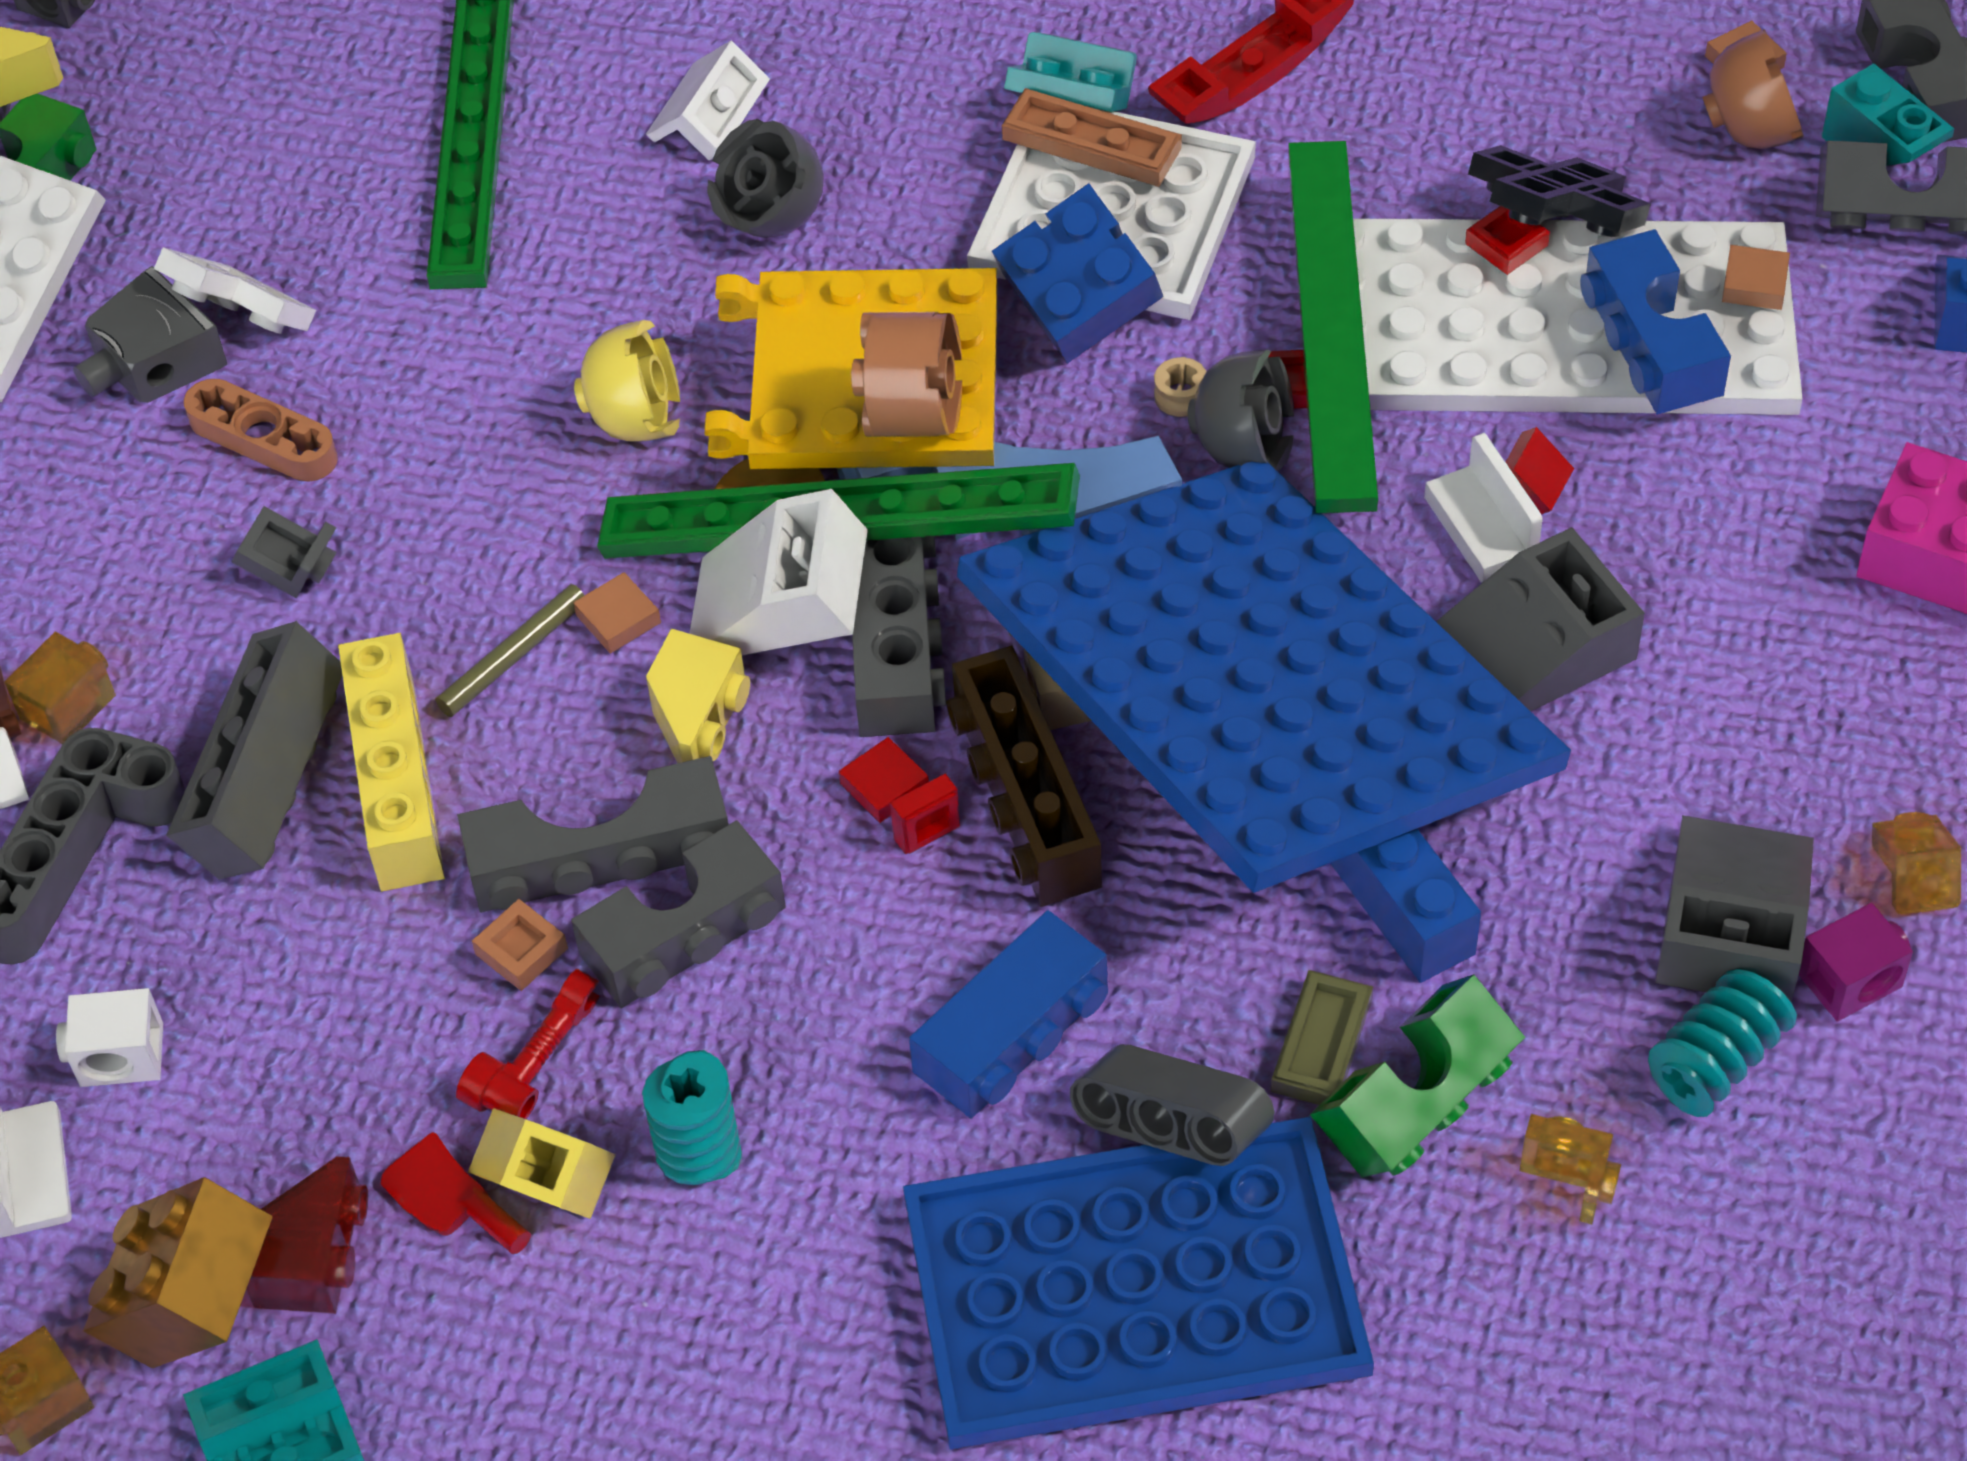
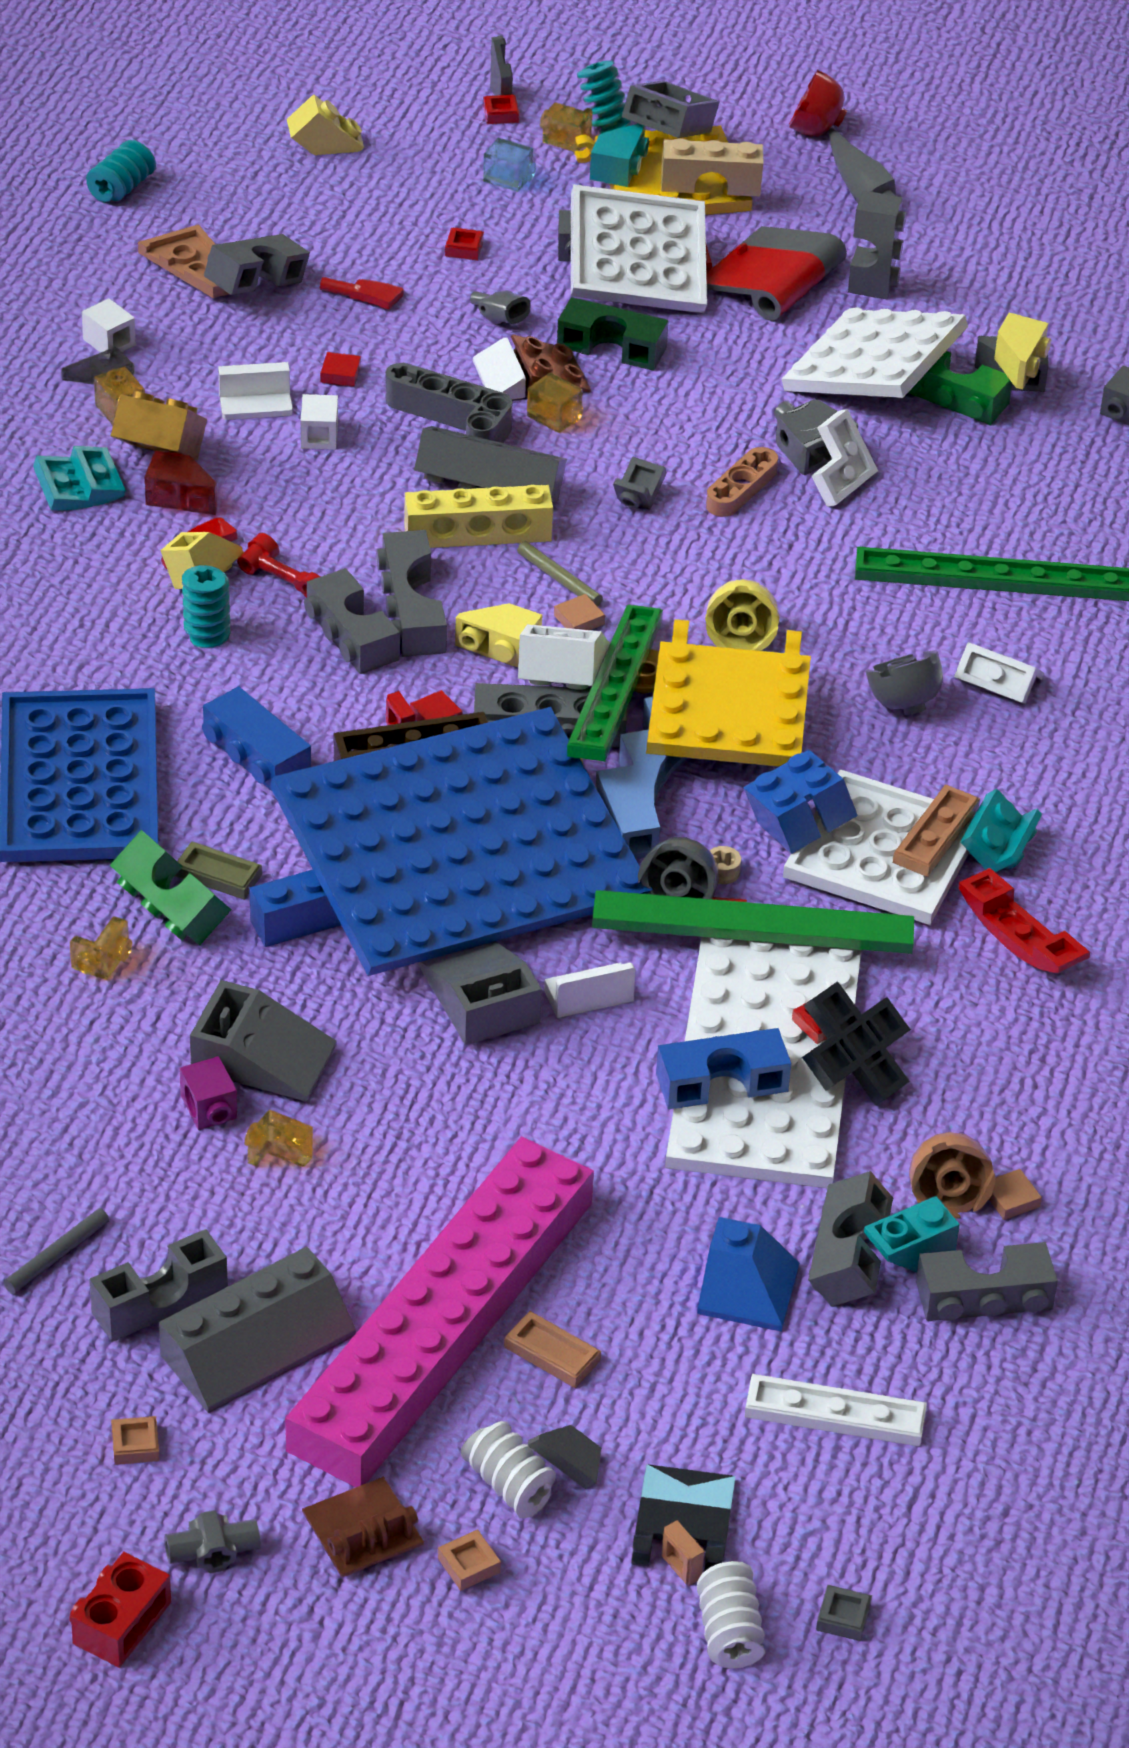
camera: 90 degrees right, 10 degrees down
nougat plate [472,899,568,991] -> none
nougat brick [851,312,962,437] -> none
dark grey beam [1070,1044,1275,1166] -> none
red tile [1505,427,1574,514] -> none
teal piece [1648,969,1797,1117] -> none
nougat tile [1722,245,1790,310] -> none

